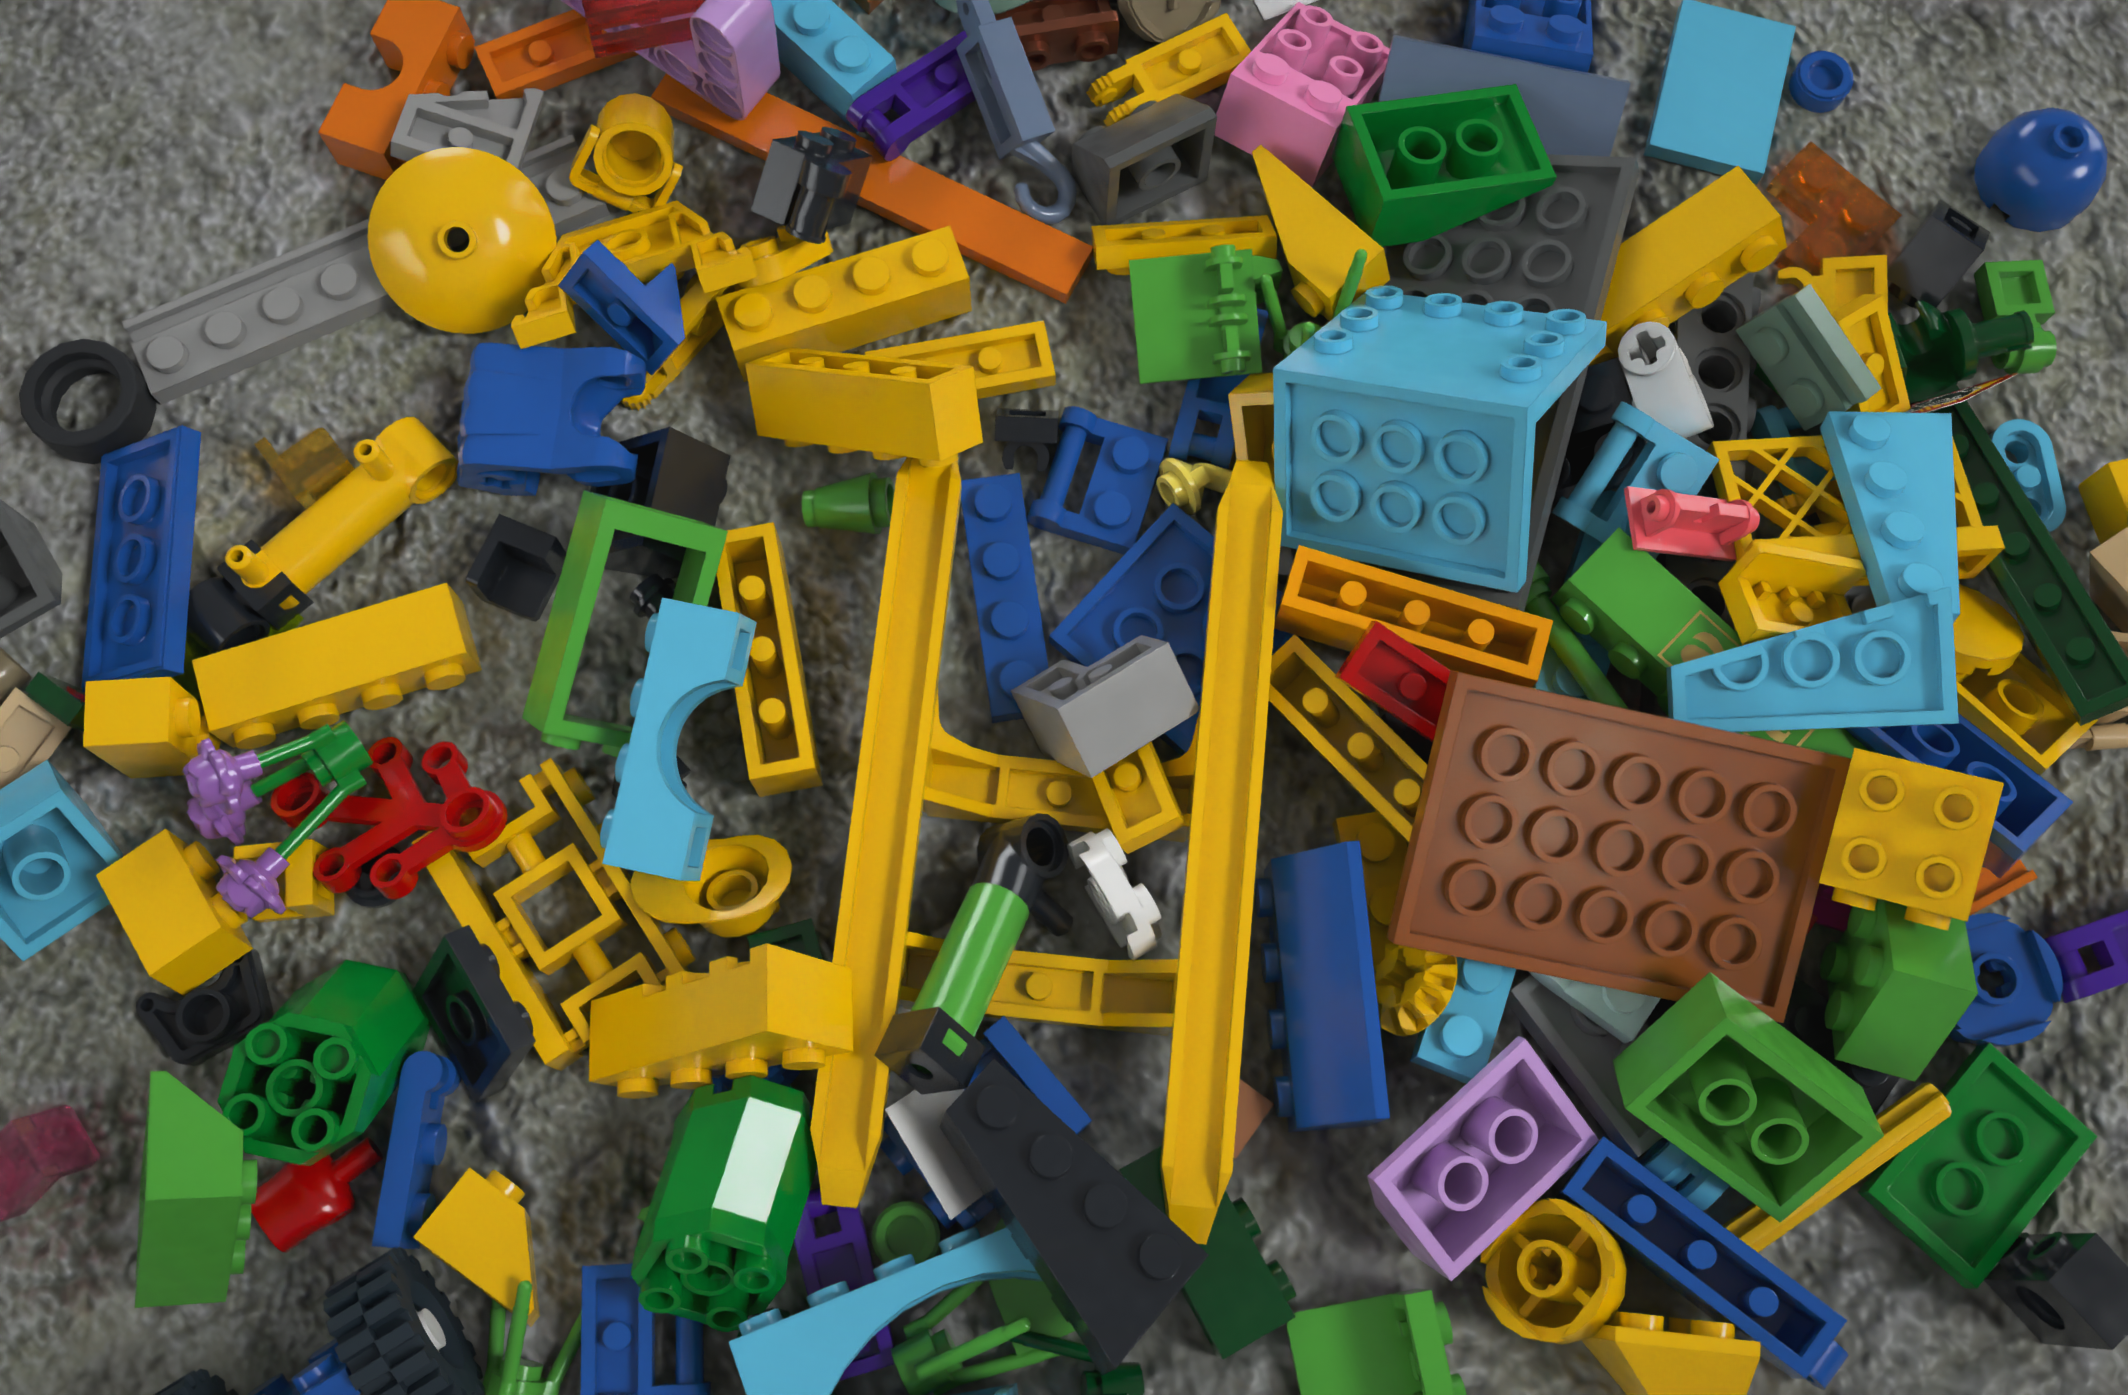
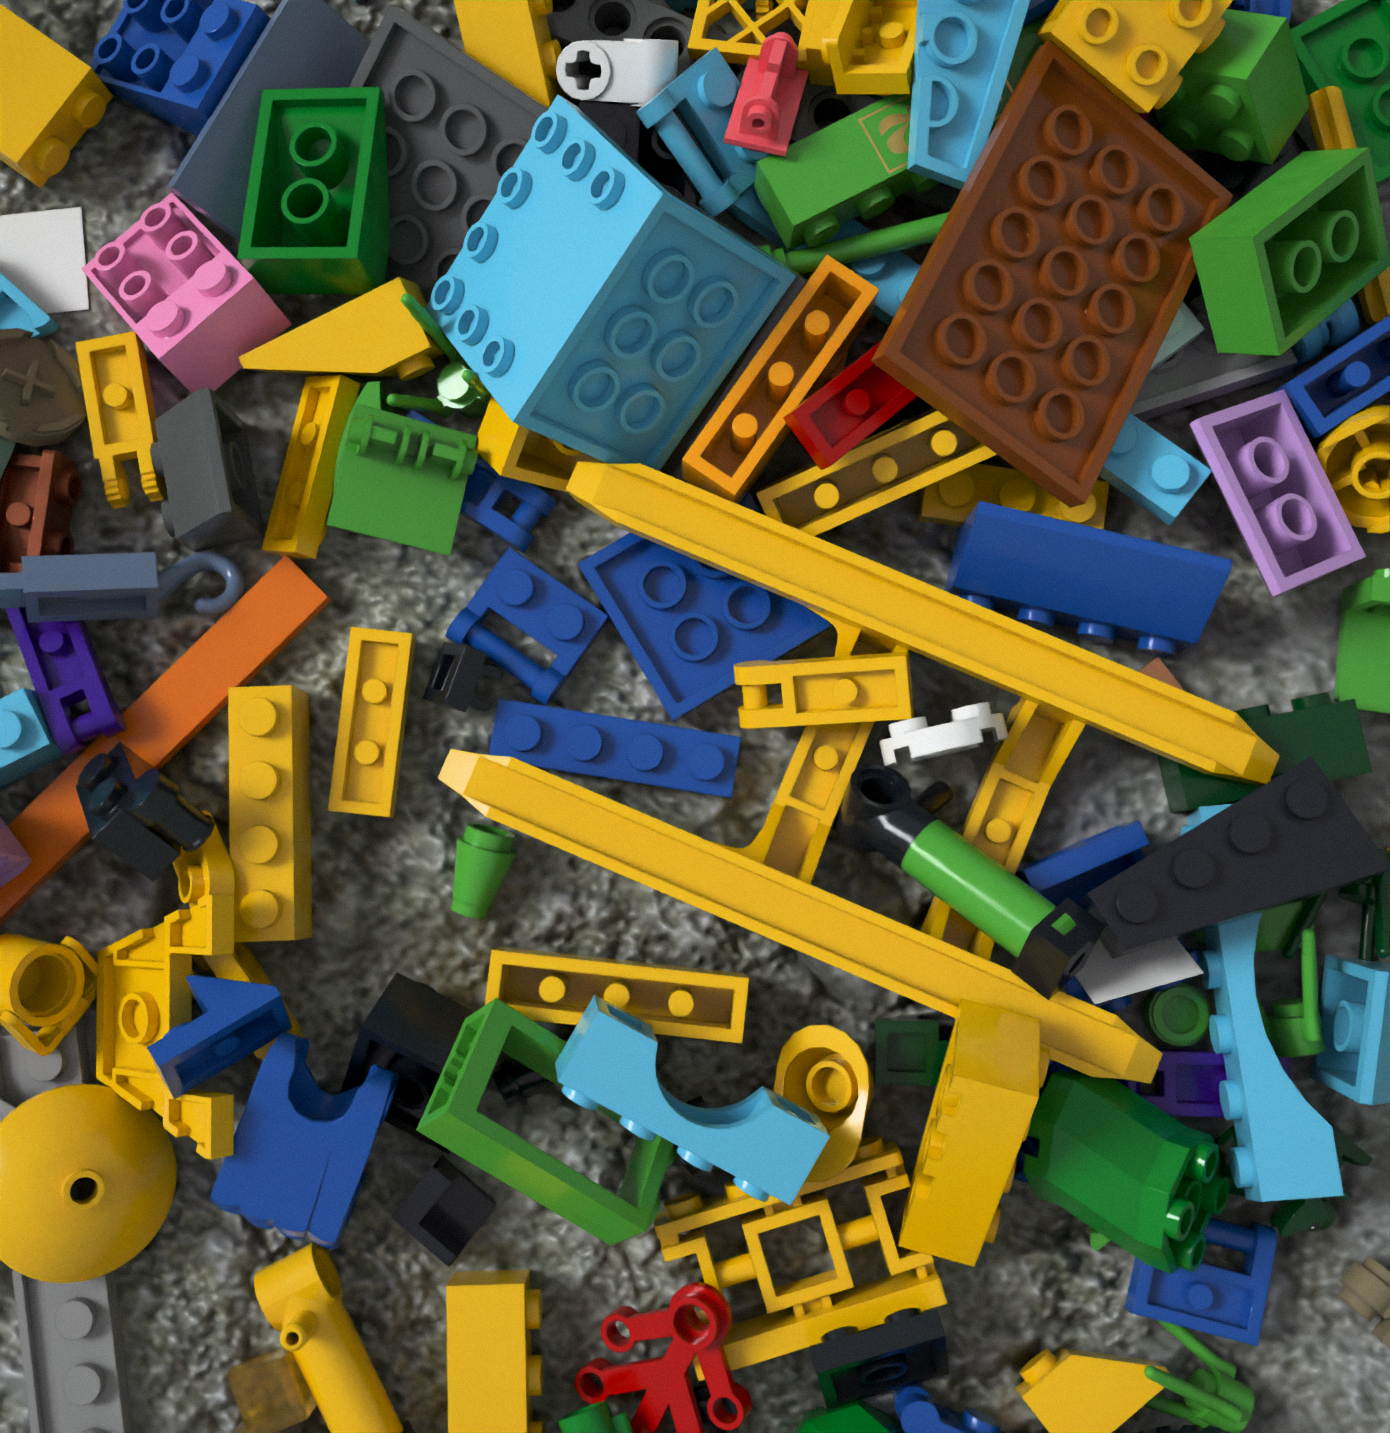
camera: 70 degrees left, 10 degrees up
yellow brick [745,347,983,467] -> none
light grey panel [1011,635,1199,778] -> none
light yellow plate [1157,458,1232,515] -> none
yellow gear [1374,944,1458,1036] -> none

